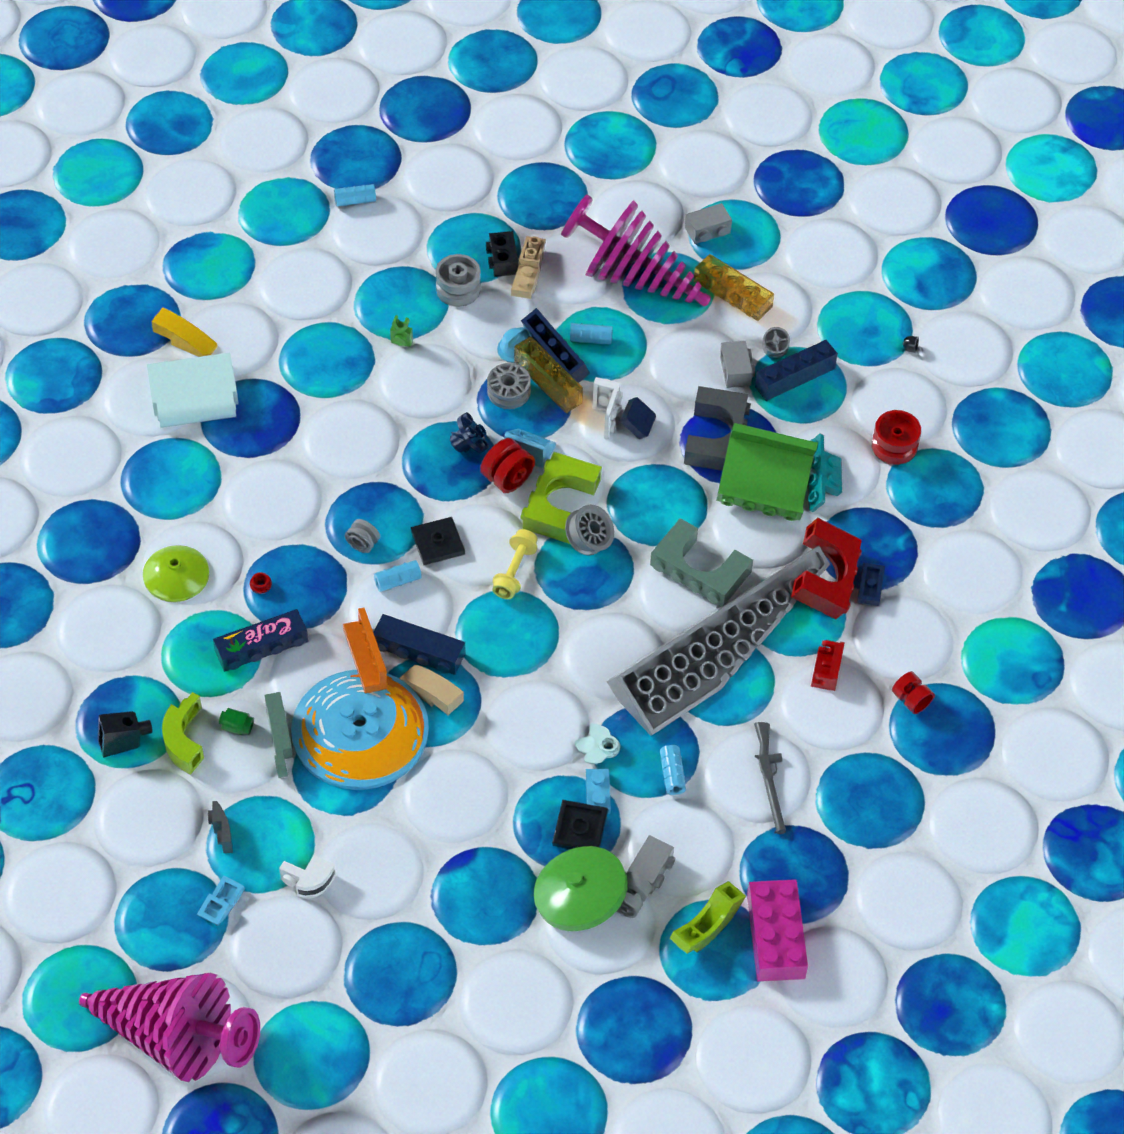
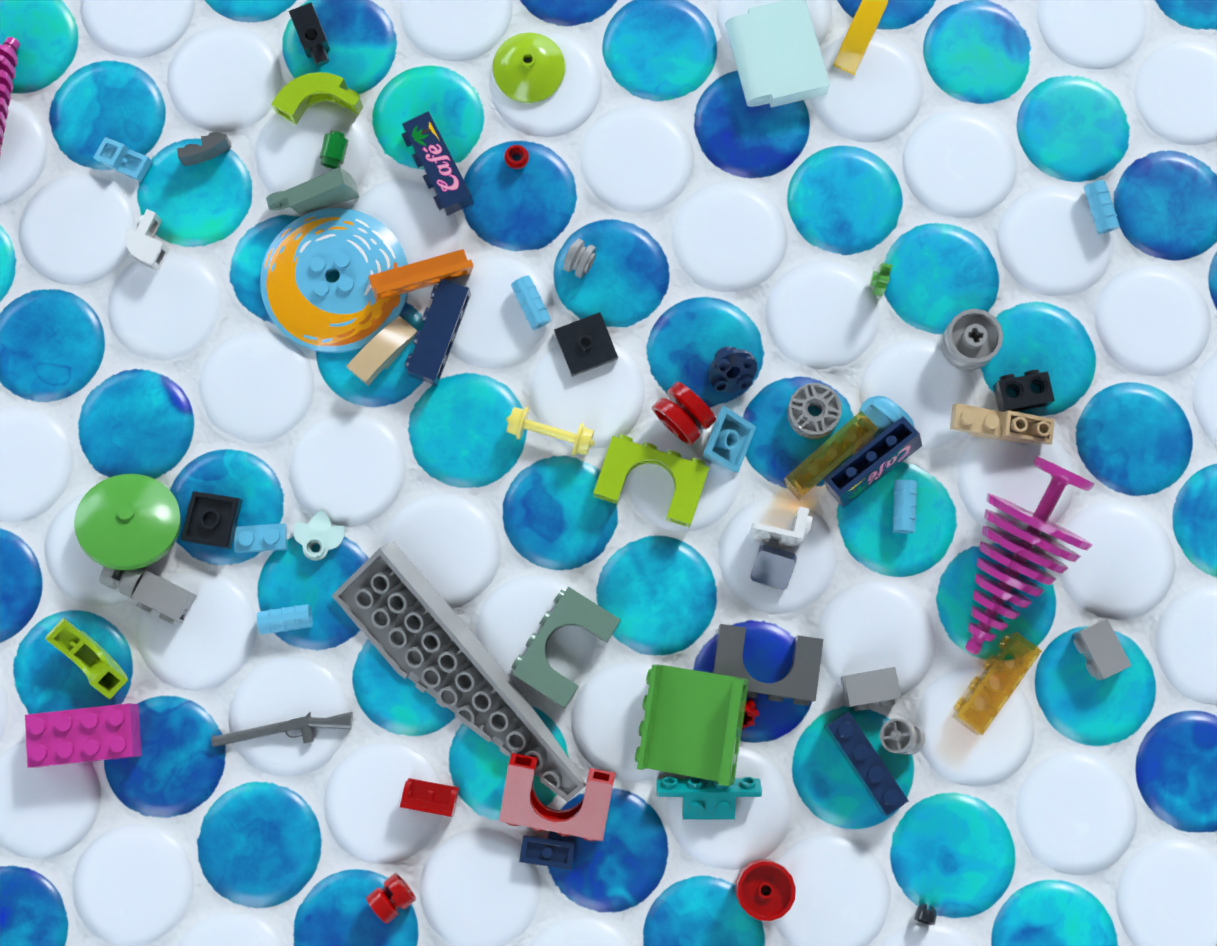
camera: 90 degrees right, 25 degrees up
light grey wheel [565,504,614,555] -> none

